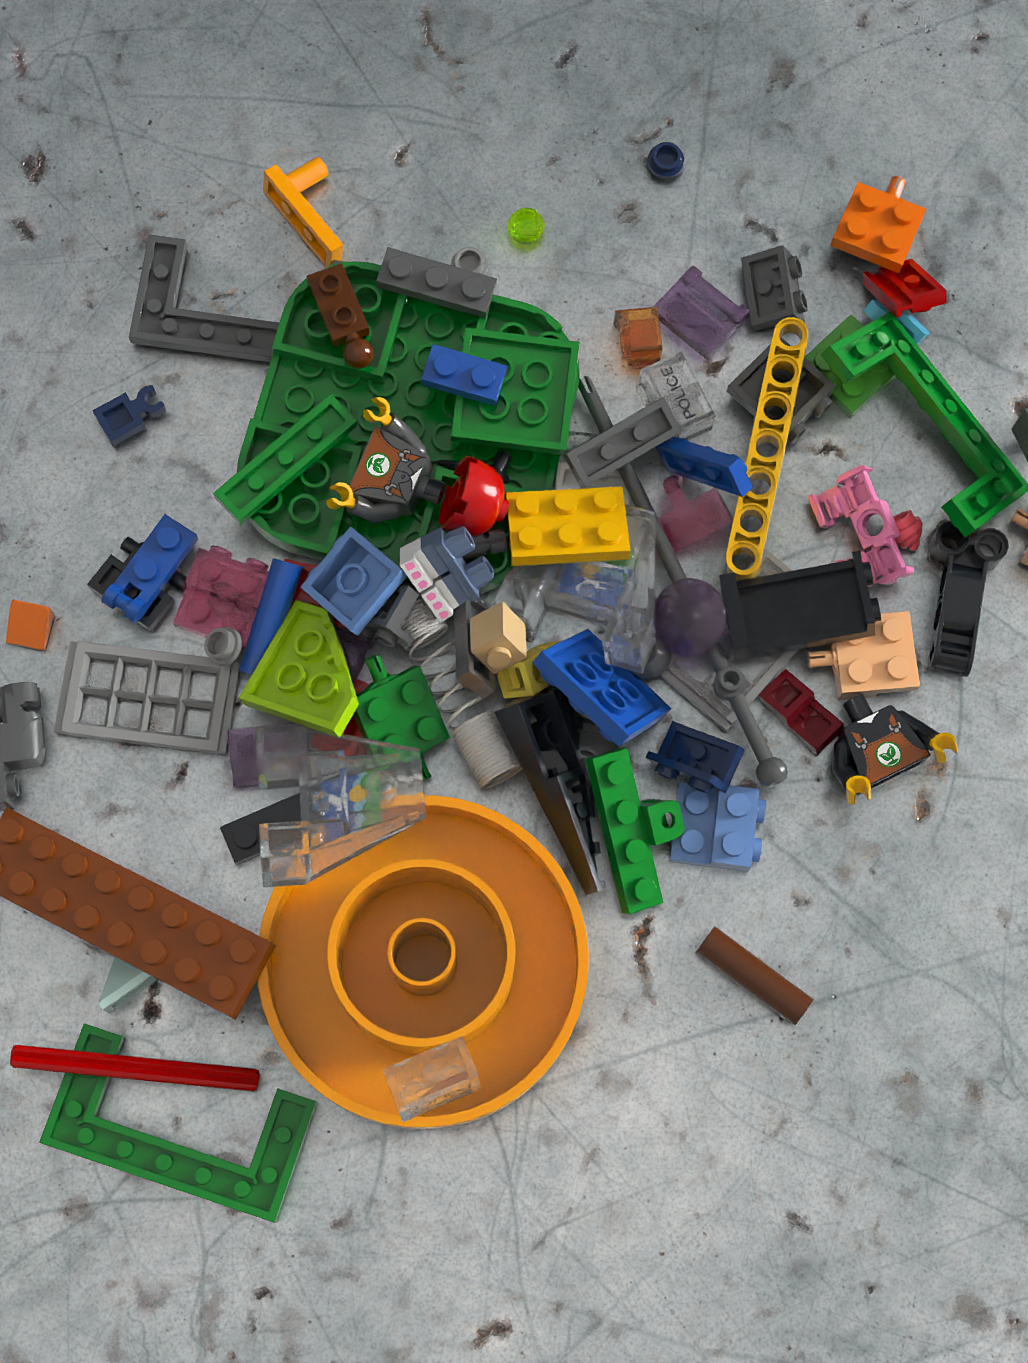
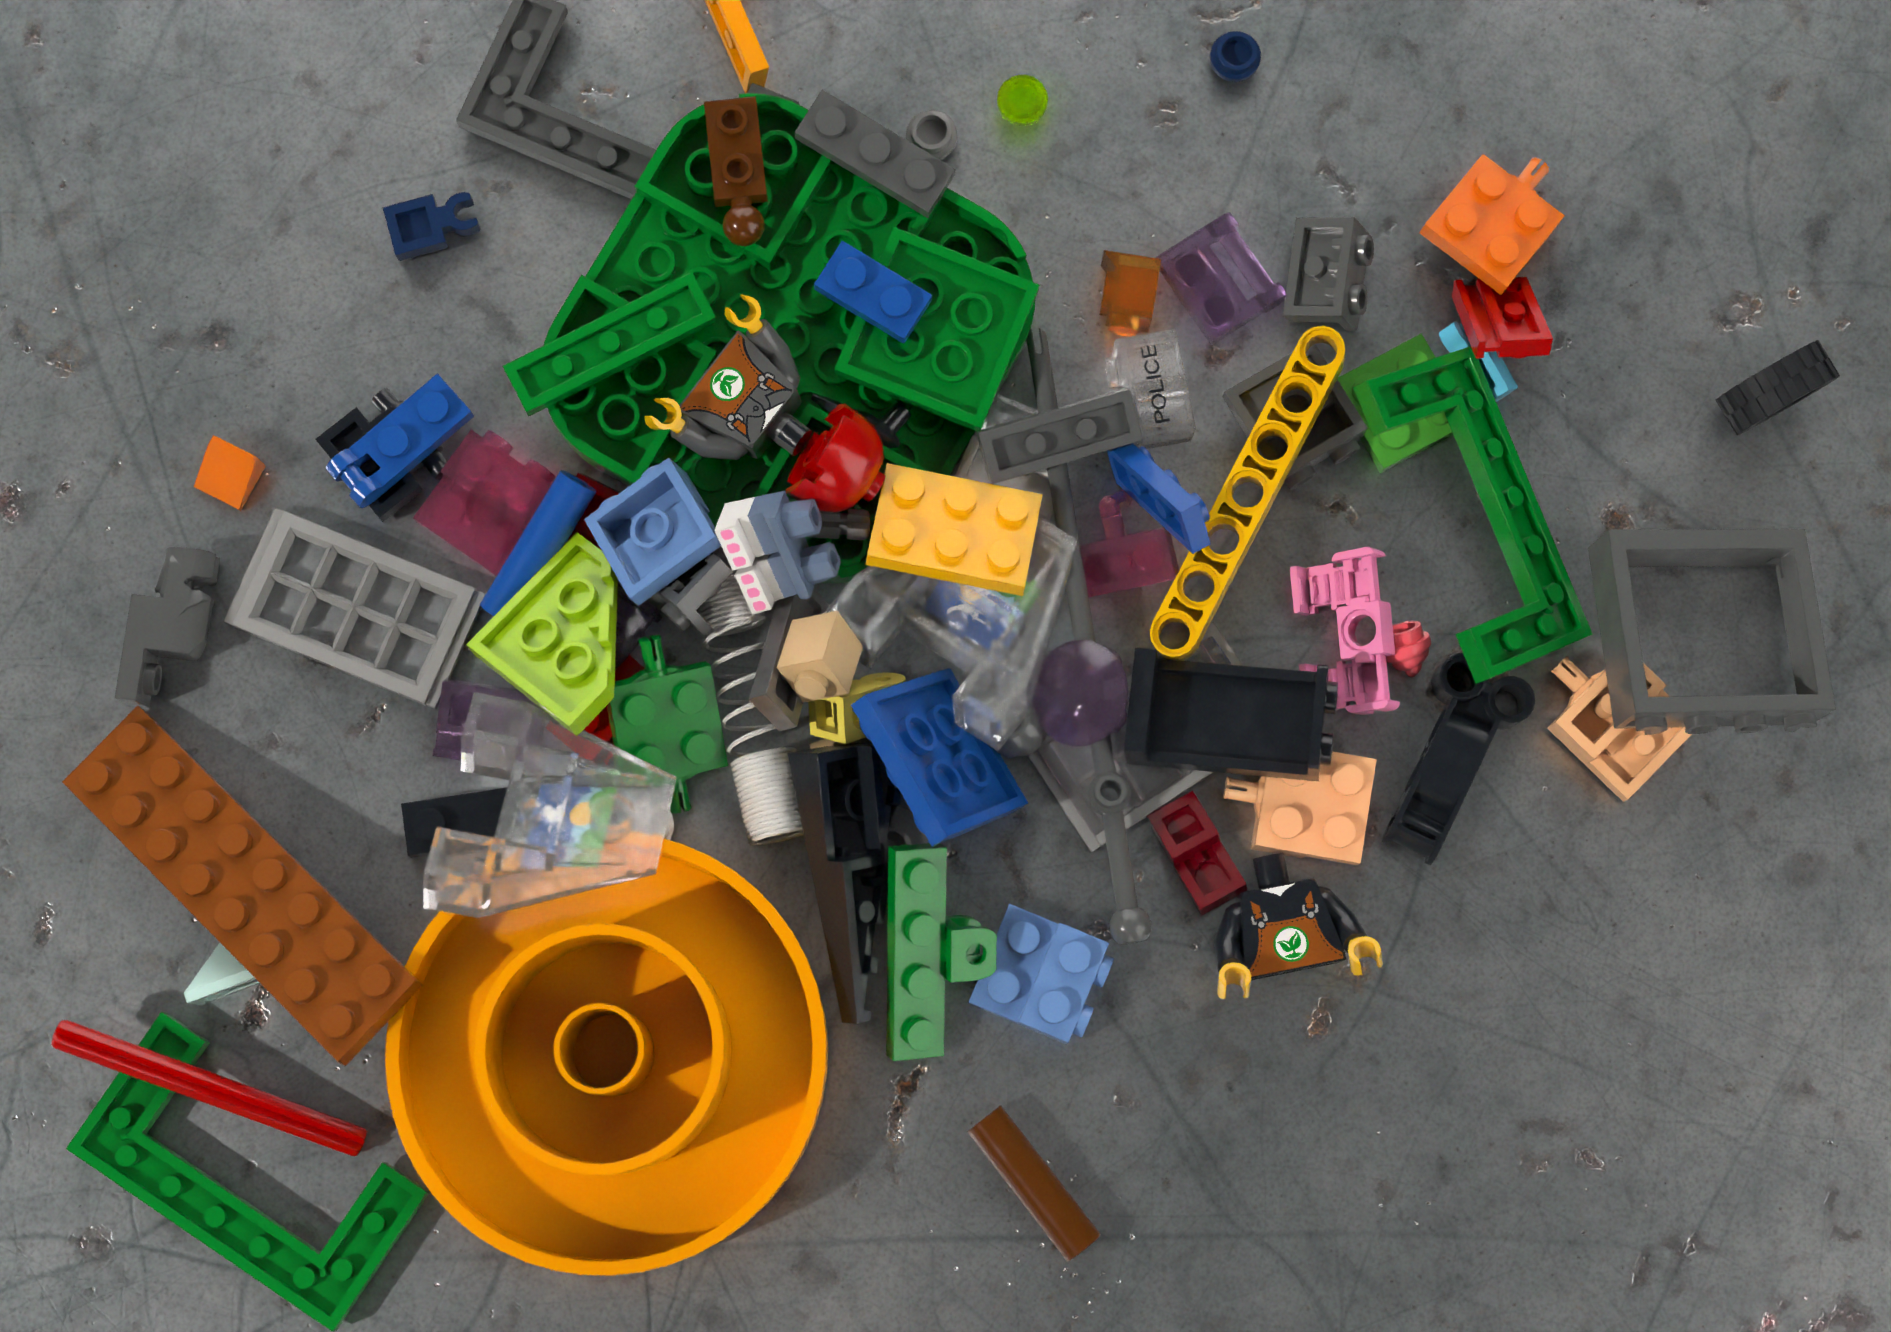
camera: 15 degrees right, 5 degrees up
light grey plate [204,626,242,666] -> none
clear brick [382,1036,481,1122] -> none
dark blue bracket [645,721,745,794] -> none

